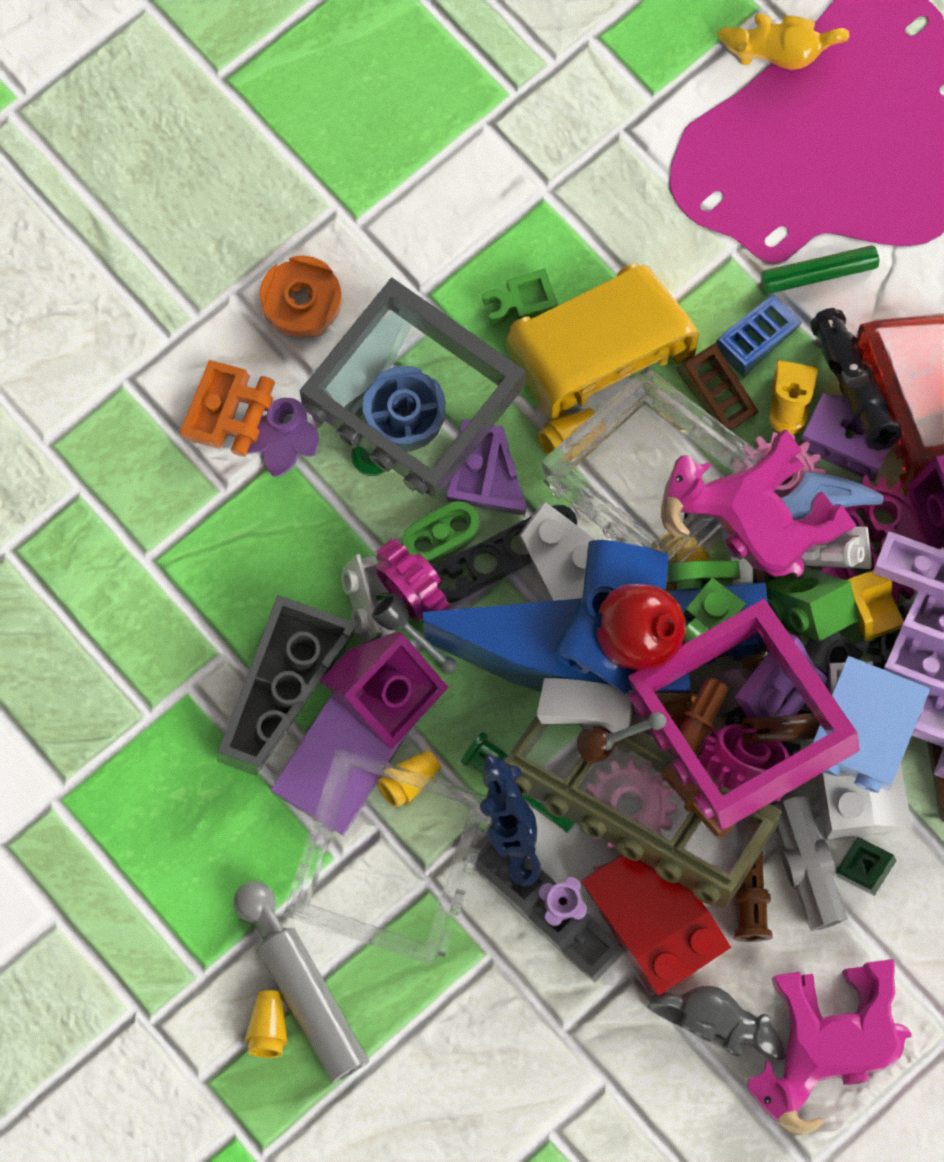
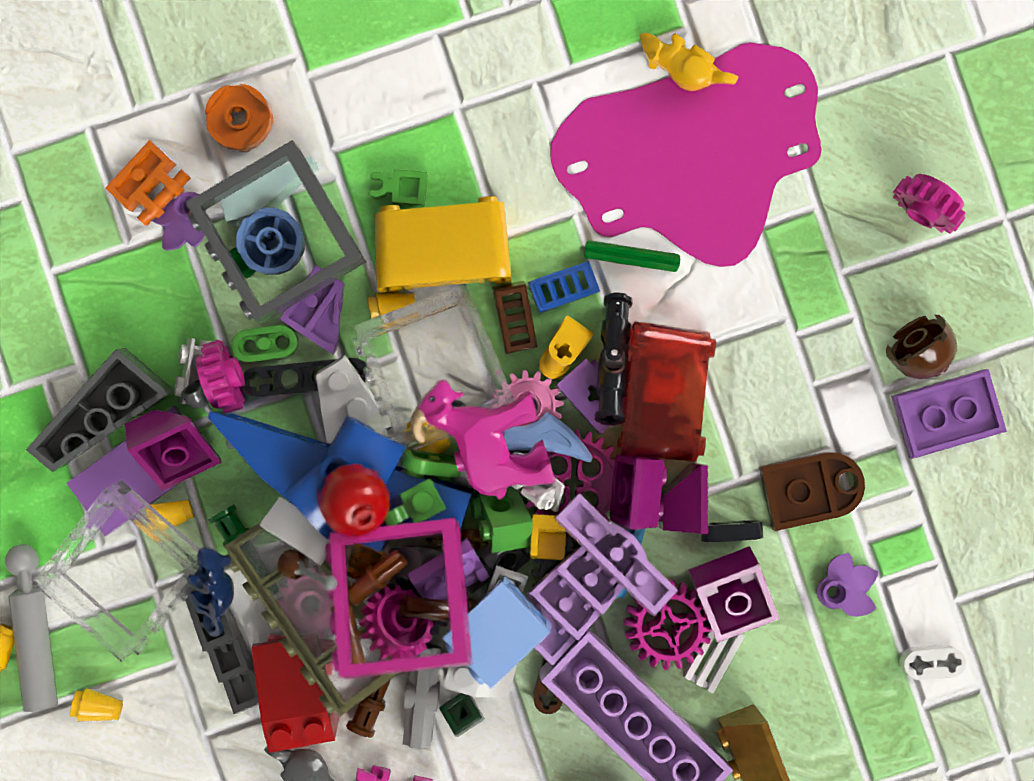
camera: 25 degrees right, 15 degrees up
lavender plate [539,877,587,926] -> none
none -> yellow cone [70,688,123,722]

